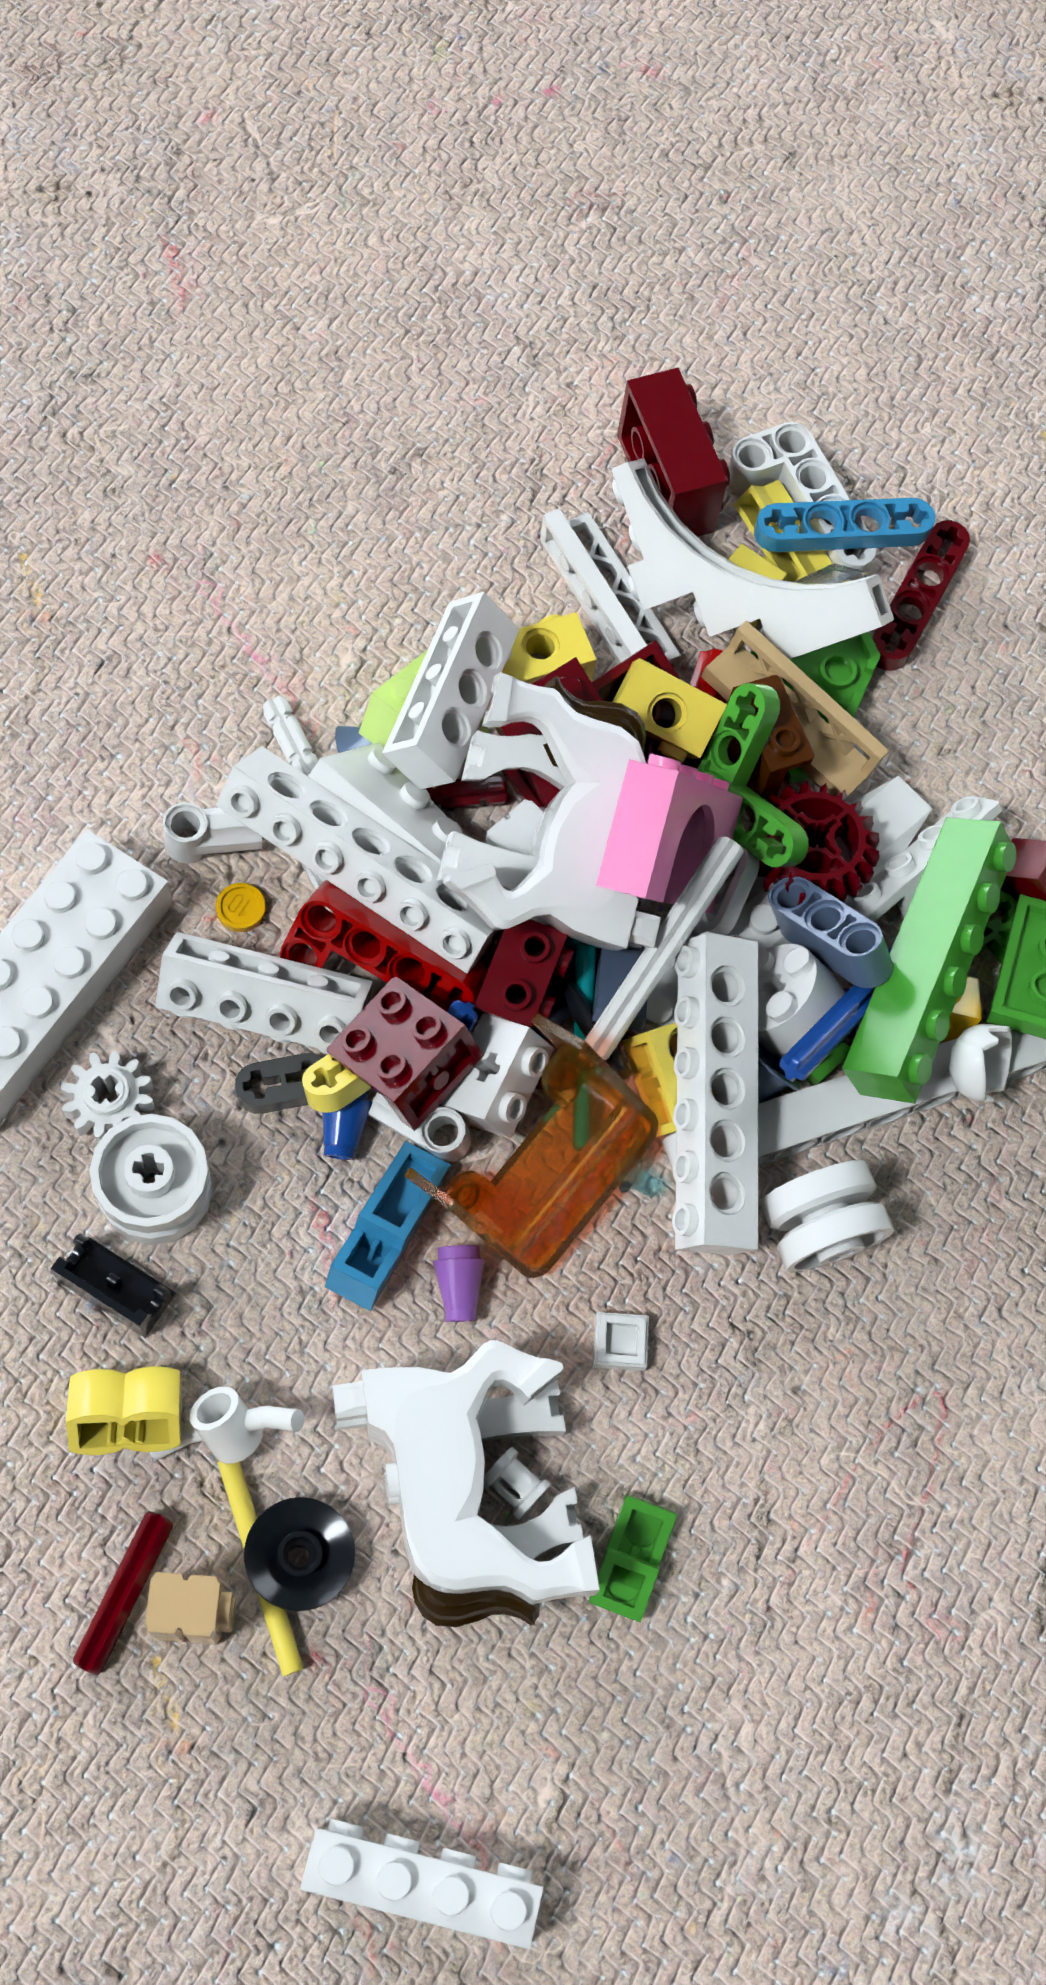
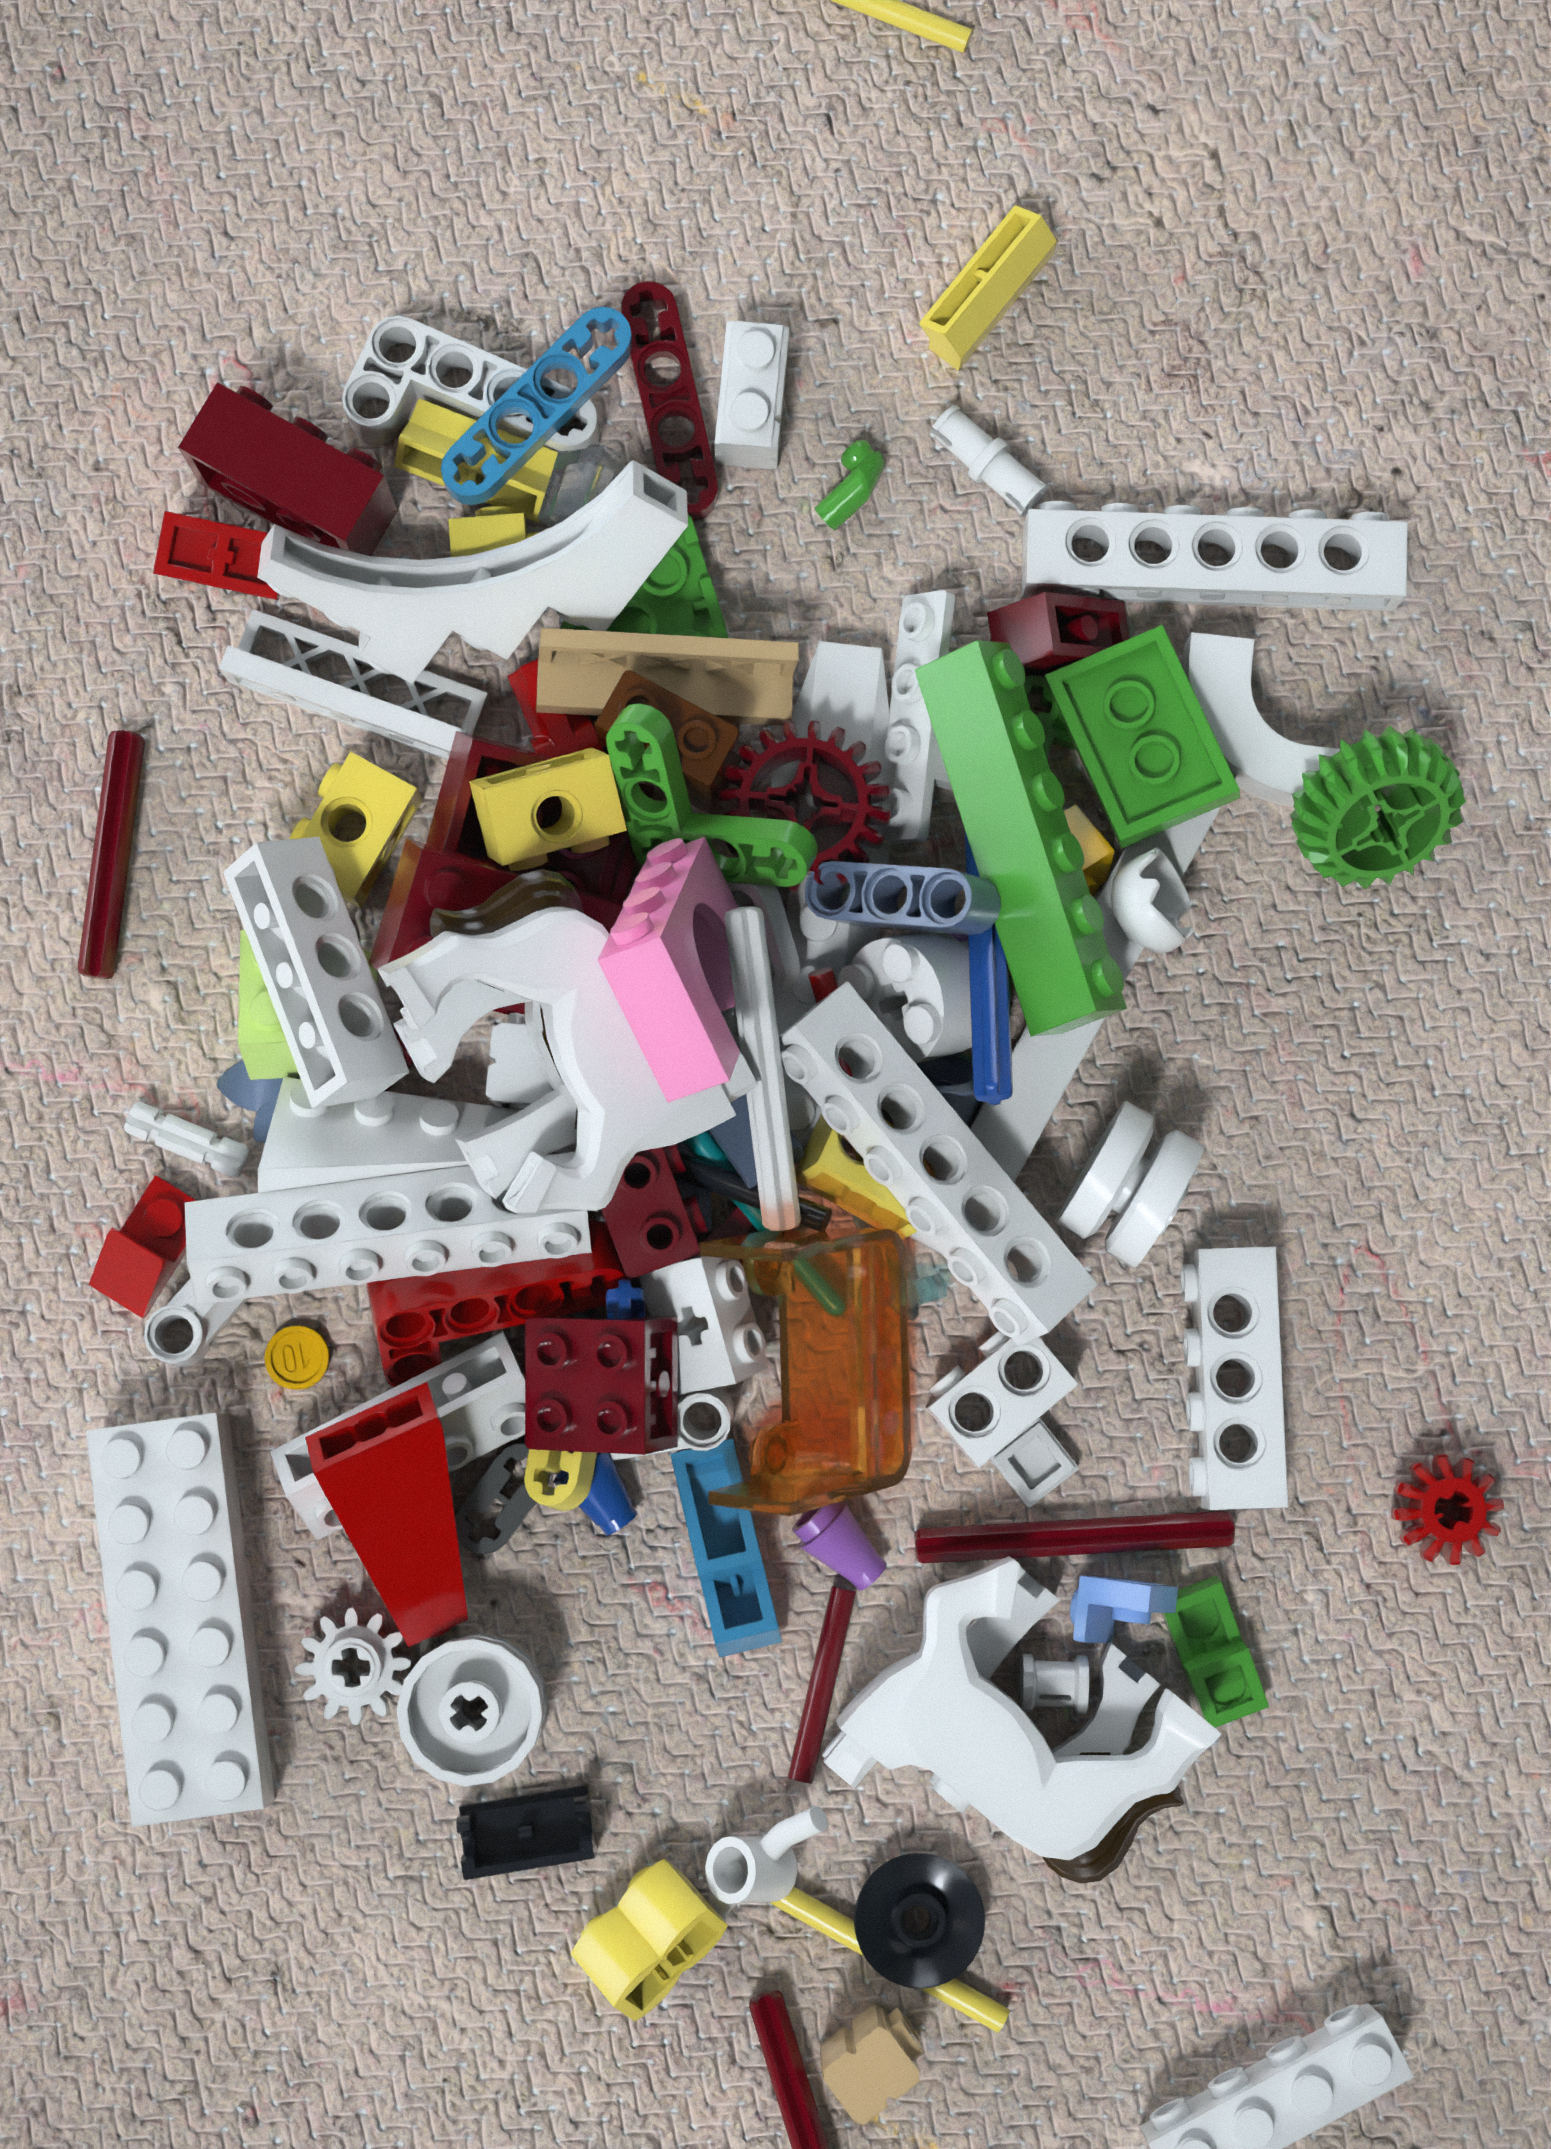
camera: 35 degrees left, 15 degrees up
none -> dark red axle [77,730,145,979]
none -> red slope [88,1175,198,1319]
none -> red hinge [153,511,280,600]
none -> red slope [305,1382,468,1647]
none -> white brick [715,320,790,470]
none -> dark red bar [787,1586,856,1784]
none -> bright green arm [814,440,885,531]
none -> dark red axle [914,1511,1235,1564]
none -> white brick [926,1330,1078,1468]
none -> light blue bracket [1070,1575,1178,1643]
none -> white brick [1180,1246,1288,1510]
none -> red gear [1391,1454,1504,1565]

